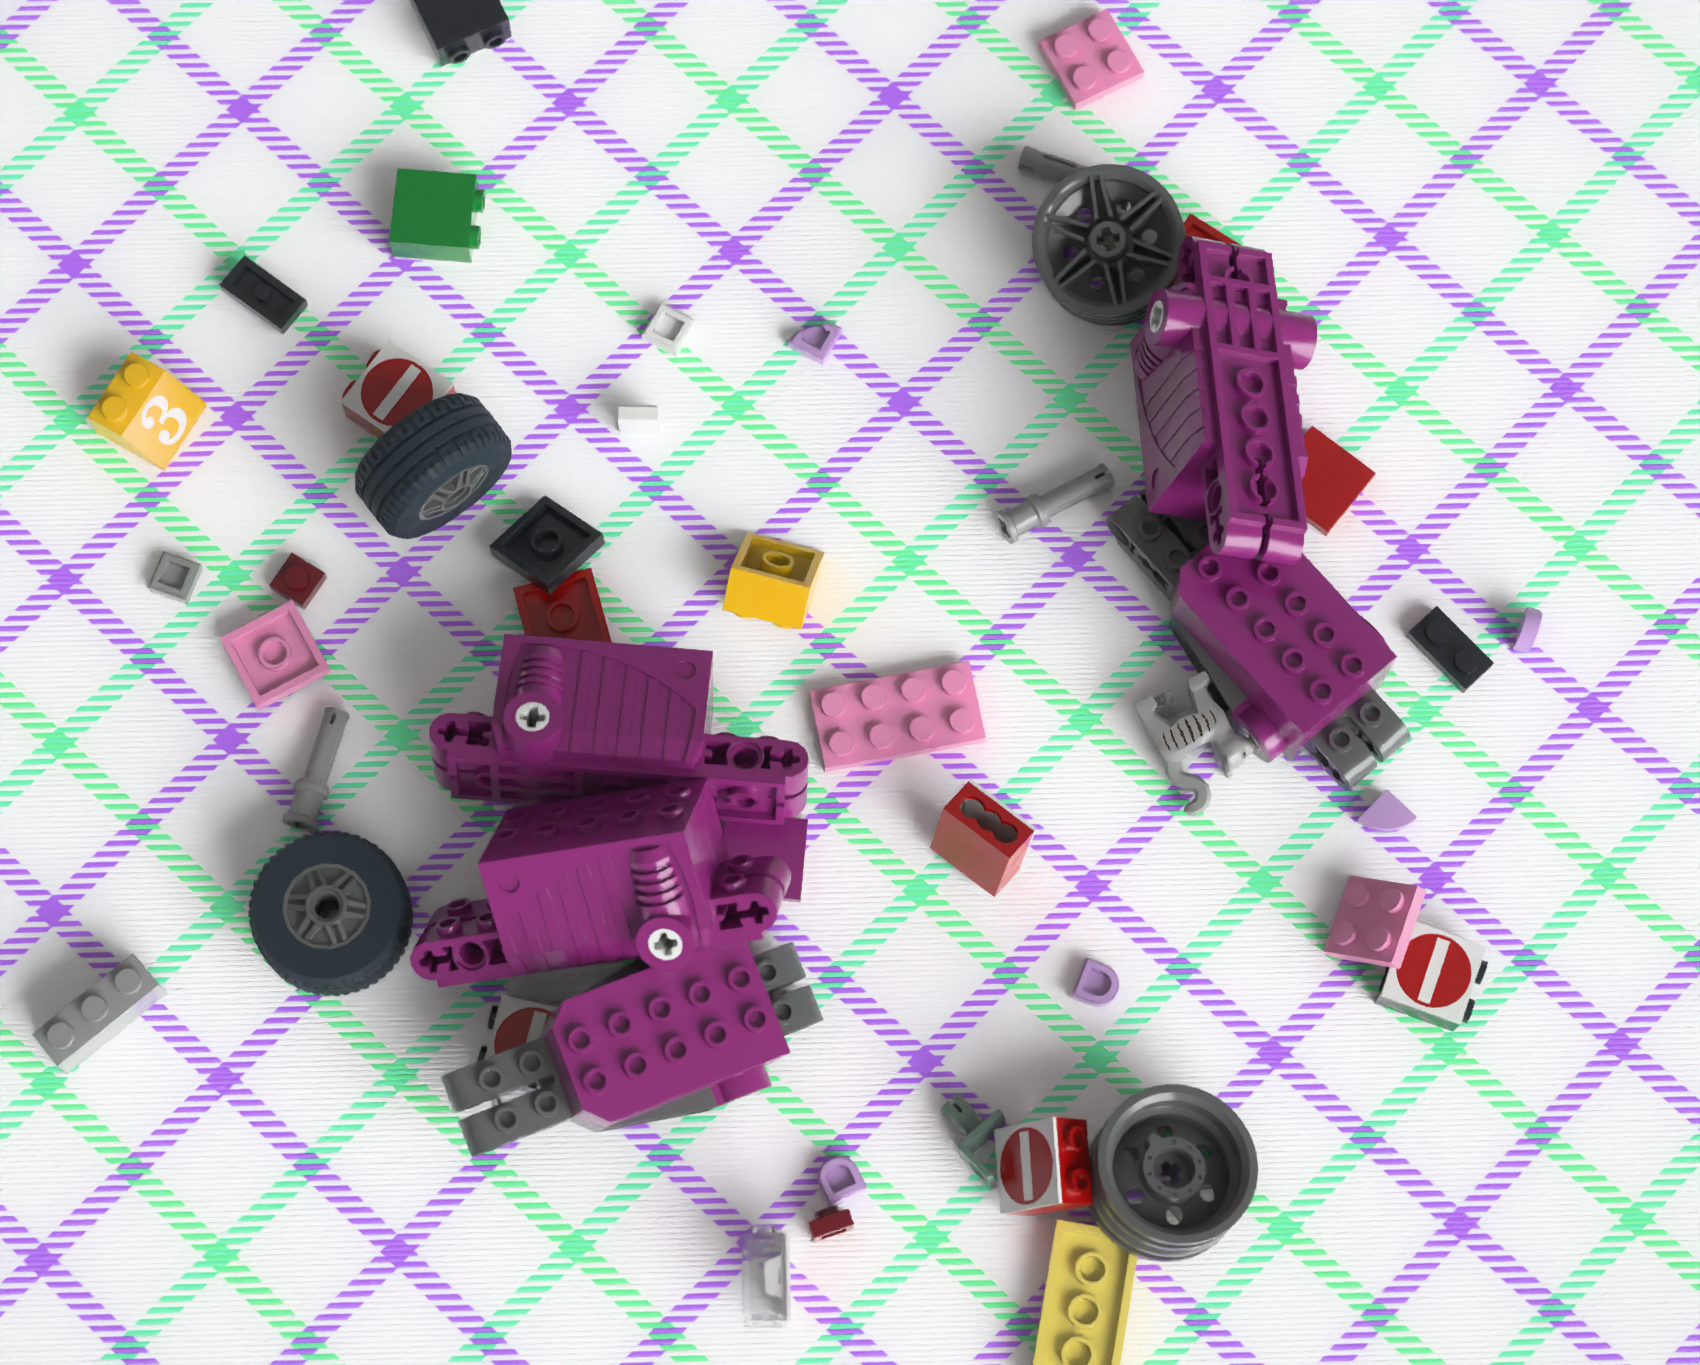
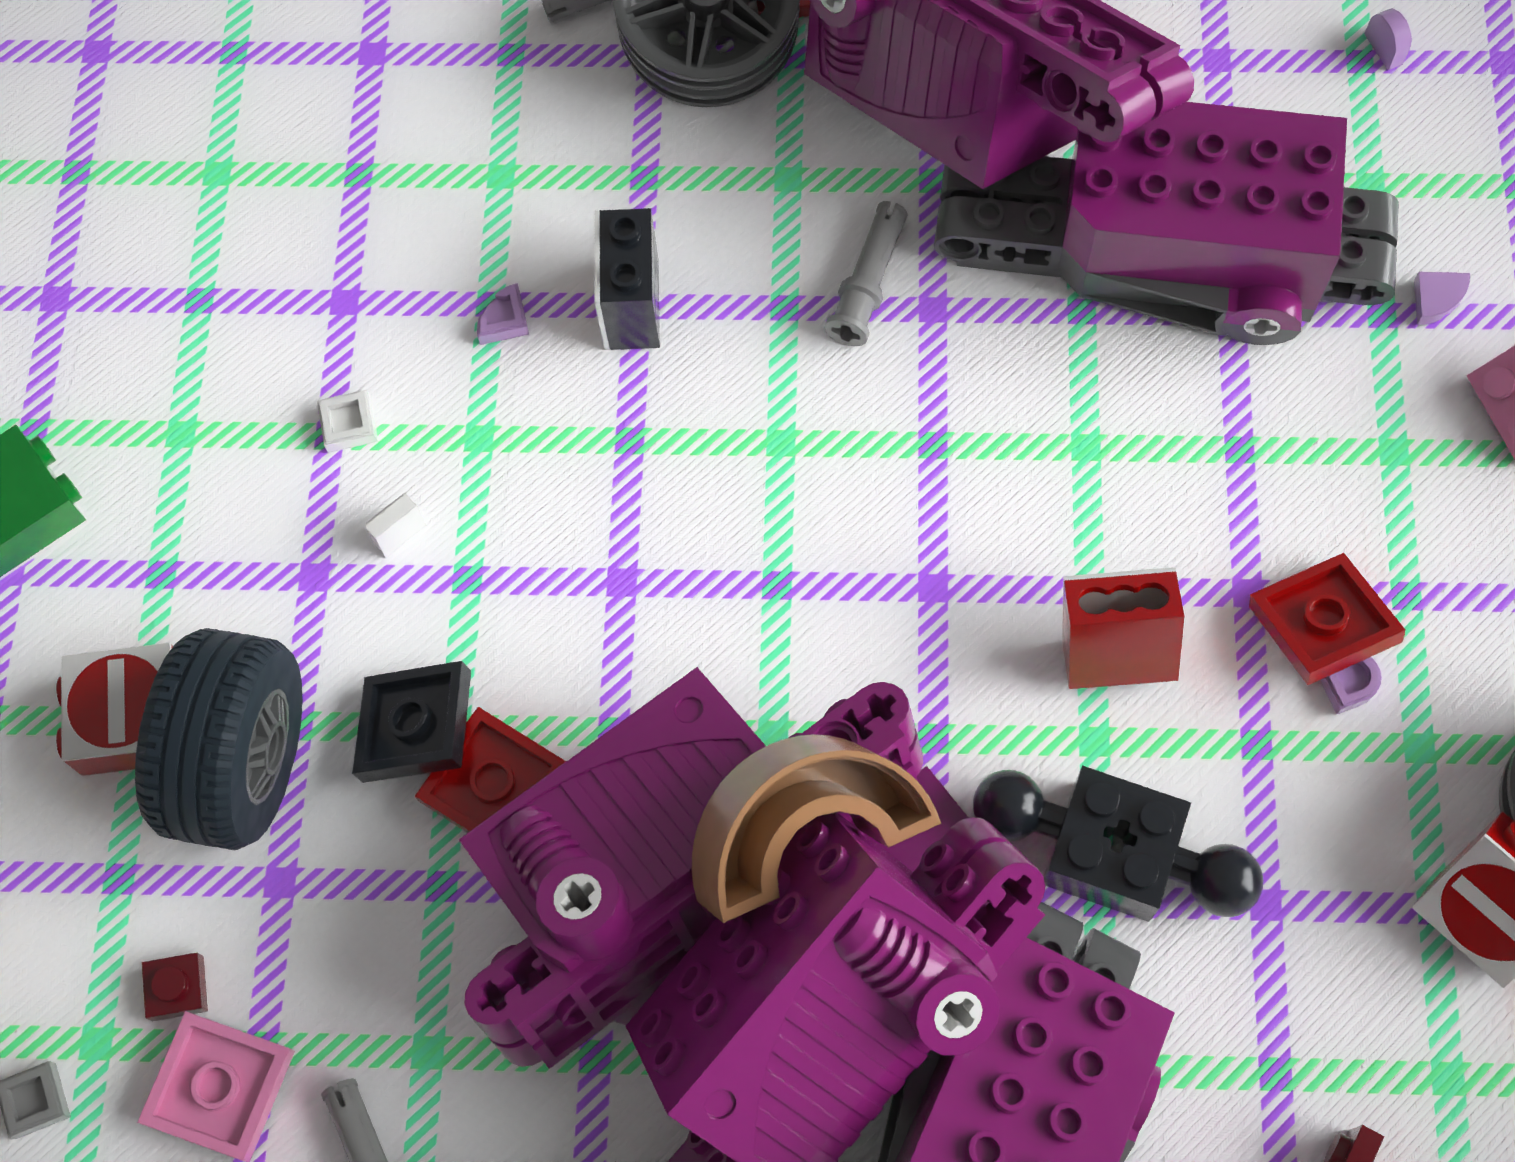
camera: 35 degrees left, 5 degrees down
yellow slope [722,532,825,630] -> none
bright pink plate [809,661,986,772] -> none
lavender tile [818,1156,867,1207] -> none
sand green bracket [941,1093,1006,1190] -> none
light grey animal [1134,671,1254,816] -> none
black plate [1406,606,1494,694] -> none
none -> black piece [594,208,660,350]
none -> medium nougat brick [692,735,941,923]
none -> black brick [973,765,1264,922]
none -> red plate [1249,552,1406,685]

